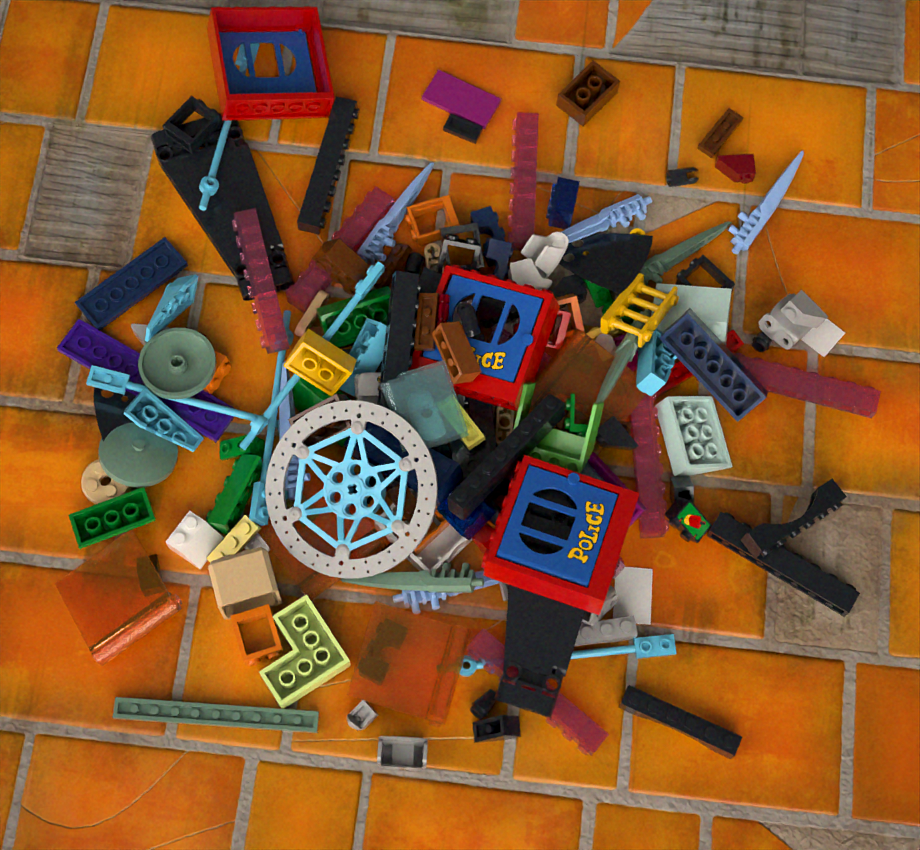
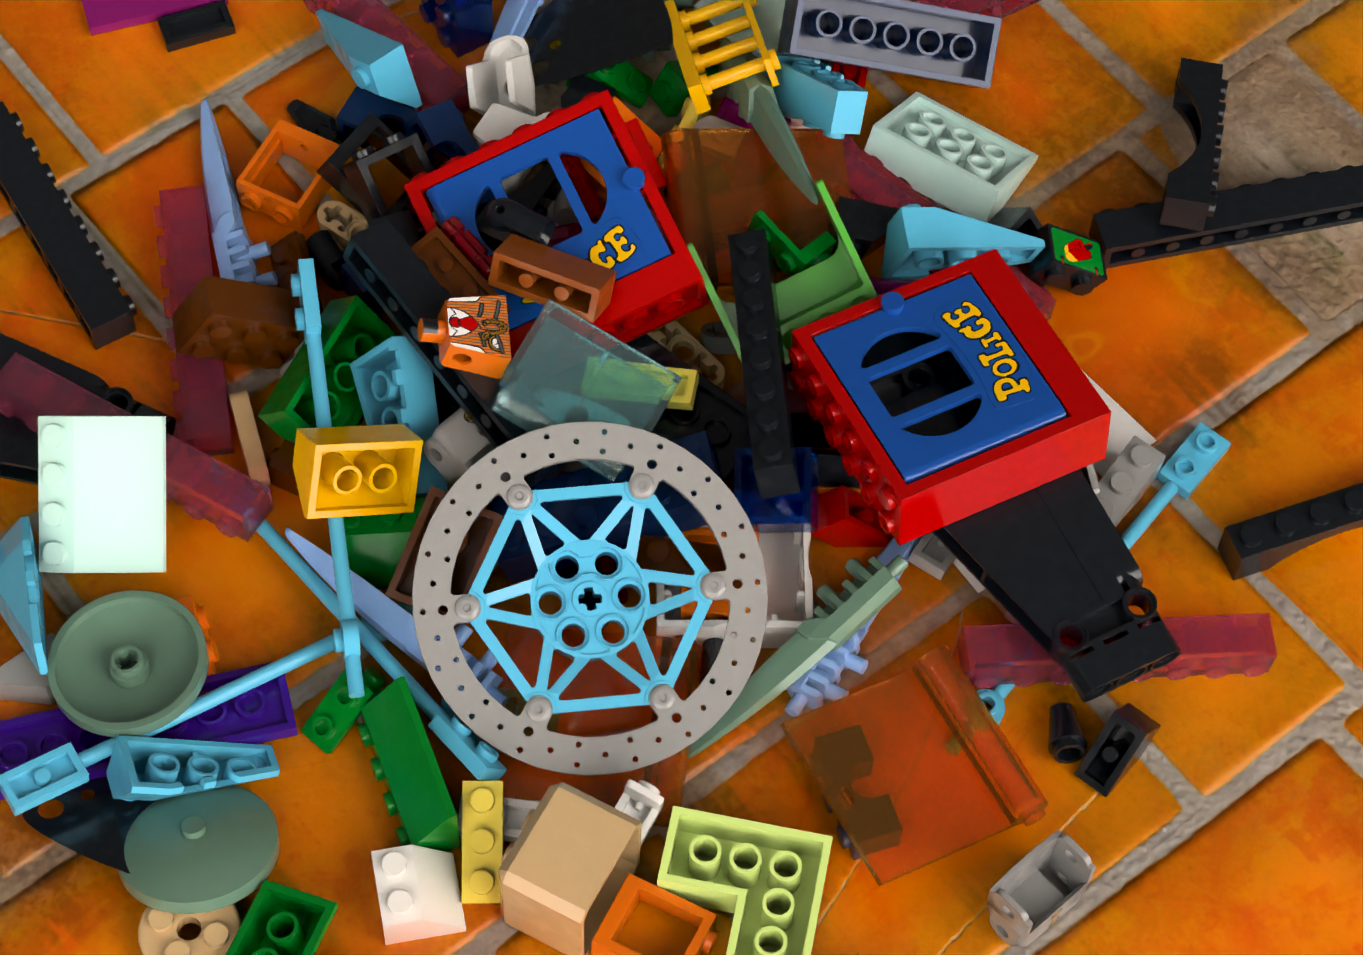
camera: 45 degrees left, 10 degrees down
light grey plate [347,699,379,730] -> none
none -> light aqua slope [38,415,166,573]
none -> black piece [287,99,344,145]
none -> medium azure wedge [316,9,423,108]
none -> torso [417,295,511,379]
none -> white bracket [615,779,664,845]
none -> medium azure wedge [881,204,1045,280]

